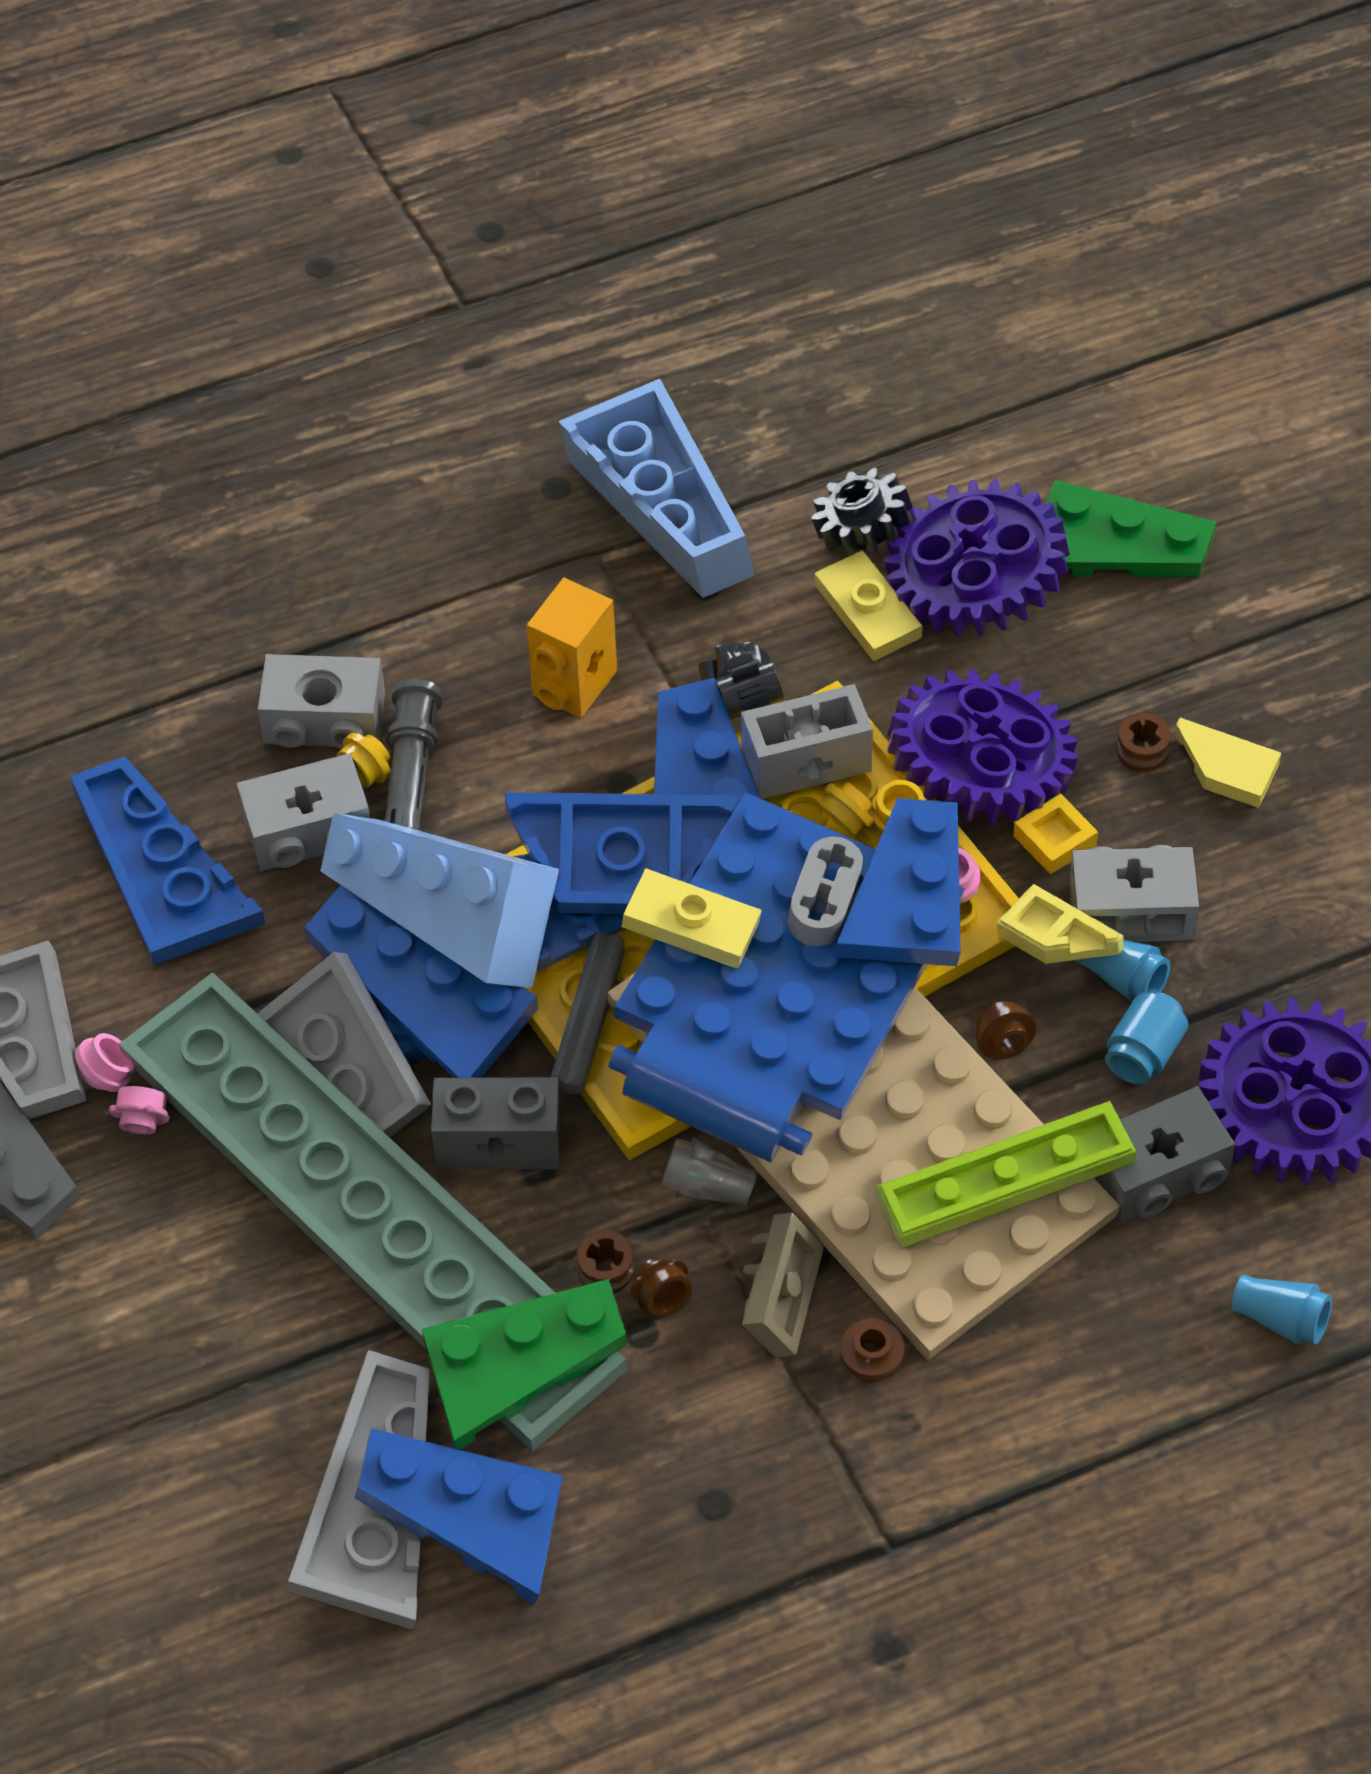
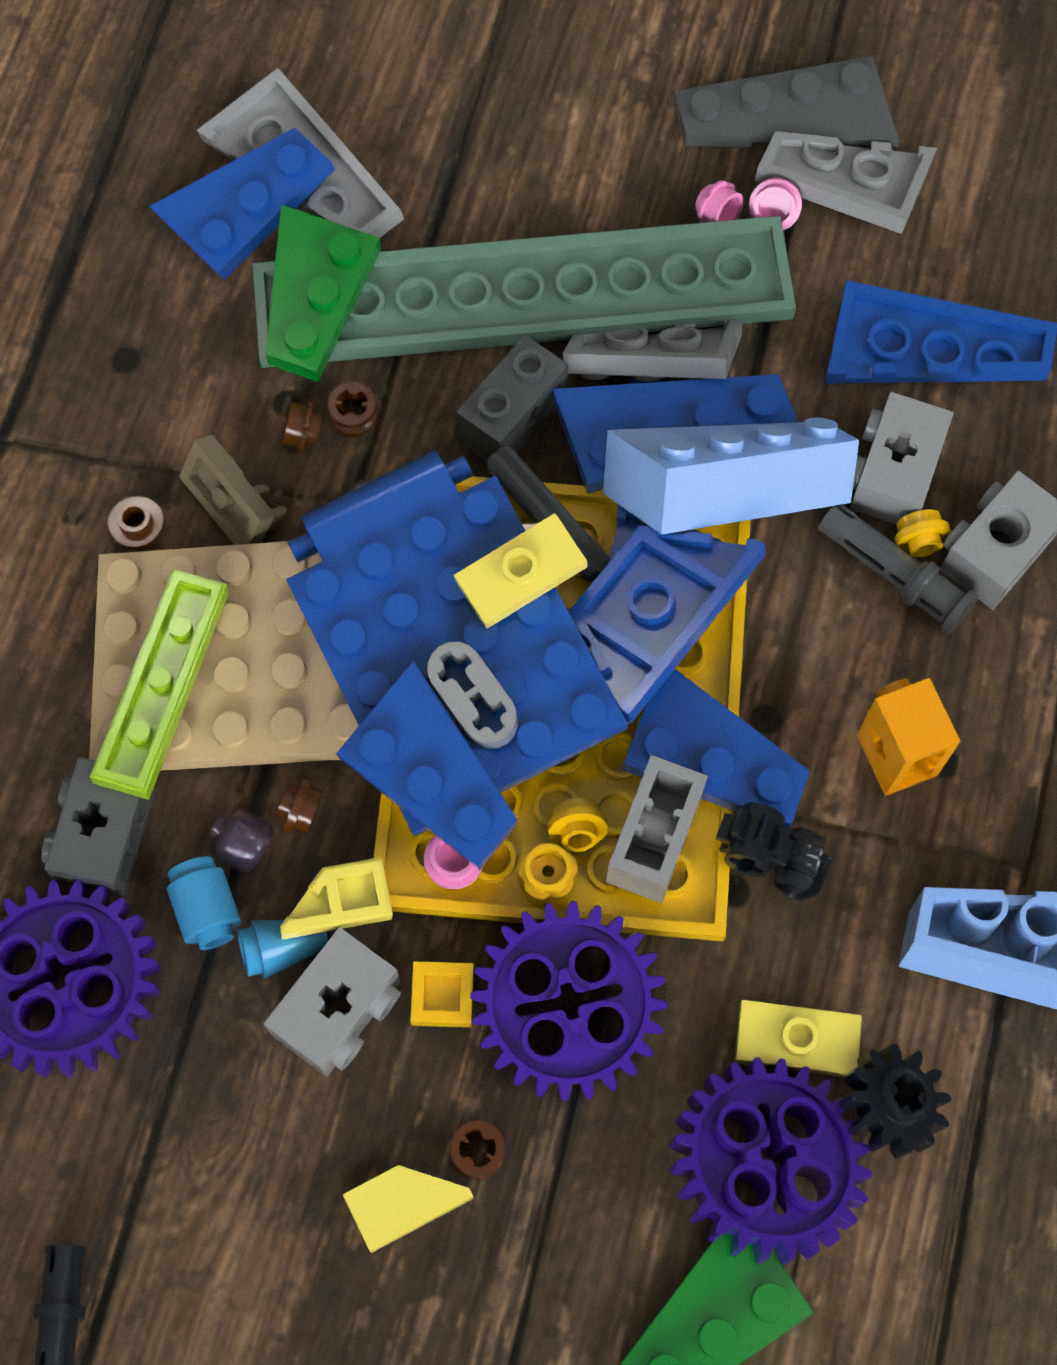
camera: 125 degrees right, 15 degrees up
none -> clear purple piece [208,807,274,874]

